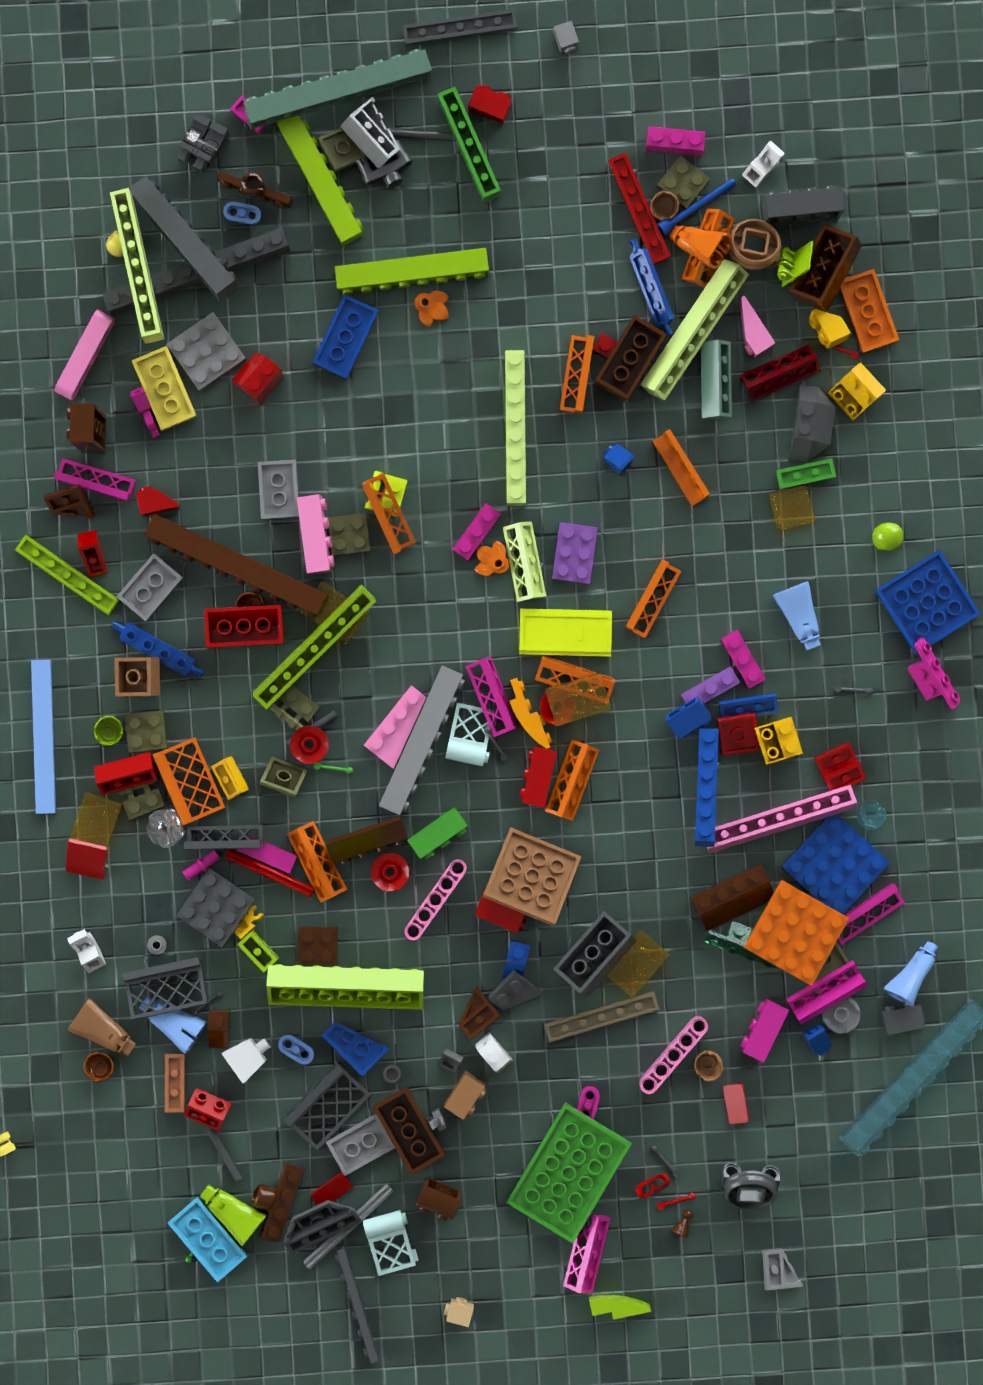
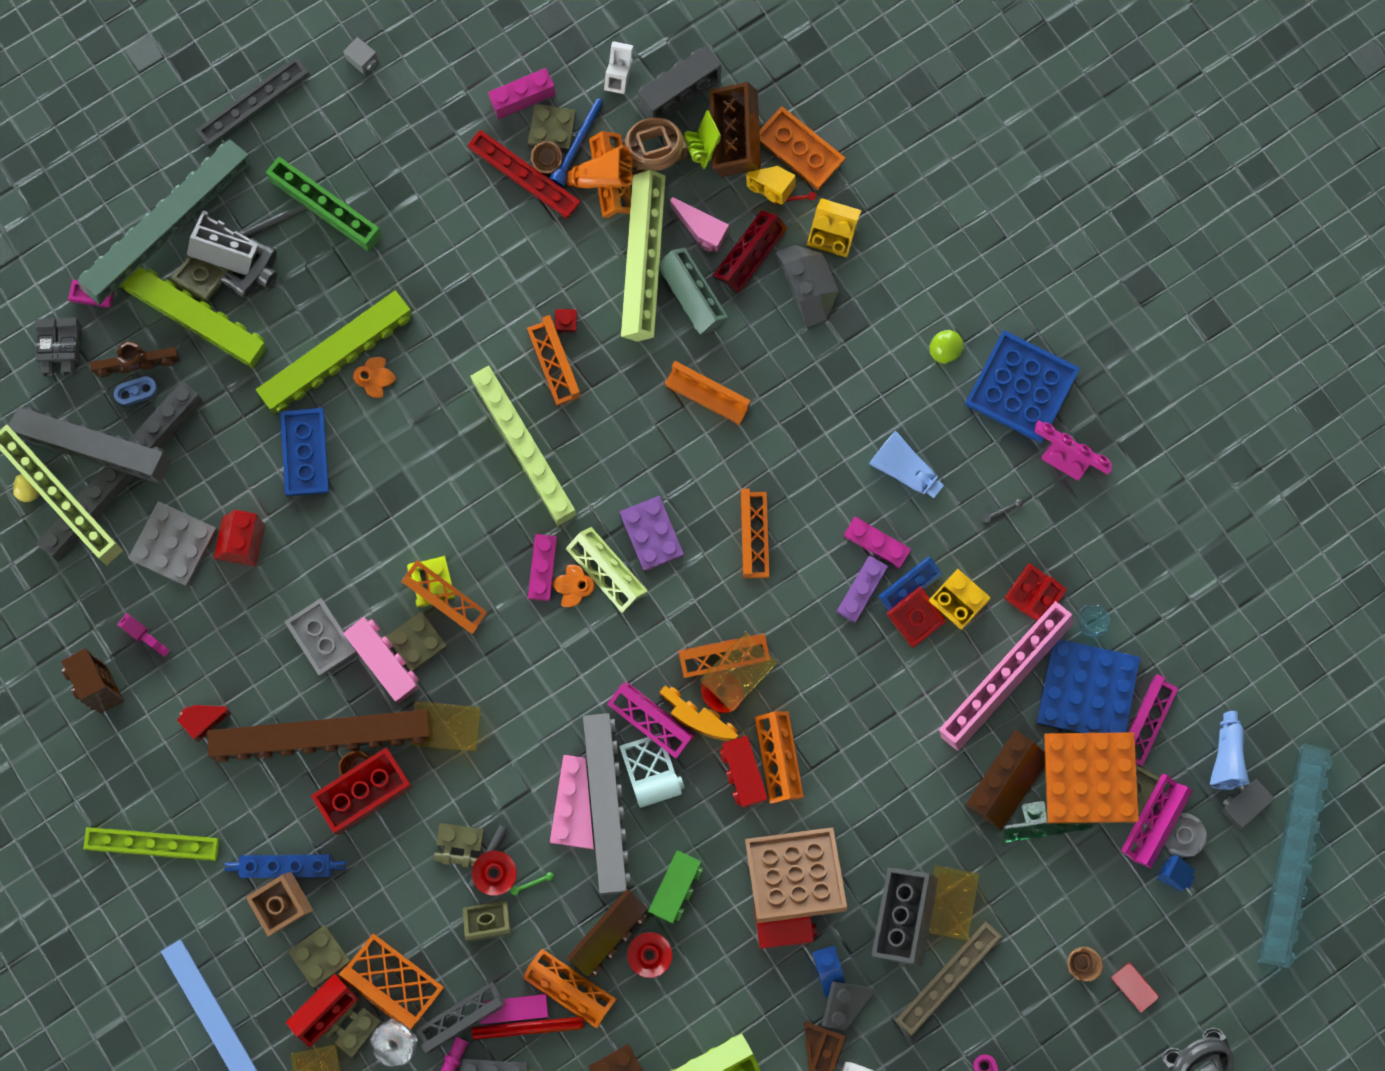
camera: 25 degrees left, 10 degrees down
reddish brown wing [43,484,95,519] -> none
dark pink fence [53,458,136,502] -> none
bright pink beam [54,309,115,401] -> none
red slope [77,530,108,577] -> none
lime hair [94,716,123,746] -> none
light grey plate [116,553,184,622] -> none
light yellow plate [132,346,197,431] -> none
yellow slope [211,756,249,800] -> none
lime brick [253,584,376,710] -> none
bright pink beam [405,859,467,940] -> none
red brick [468,85,512,125] -> none
dark grey hinge [484,726,508,761] -> none
neon yellow piece [519,608,612,657] -> none
reddish brown brick [594,315,667,403] -> none
blue slope [603,444,635,475] -> none
blue plate [629,238,674,337] -> none
bright pink beam [639,1016,708,1094] -> none
blue brick [666,696,711,739] -> none
blue brick [695,728,719,847] -> none
dark pink brick [740,999,789,1063] -> none
clear yellow plate [768,485,816,531] -> none
bright green plate [775,458,836,490] -> none

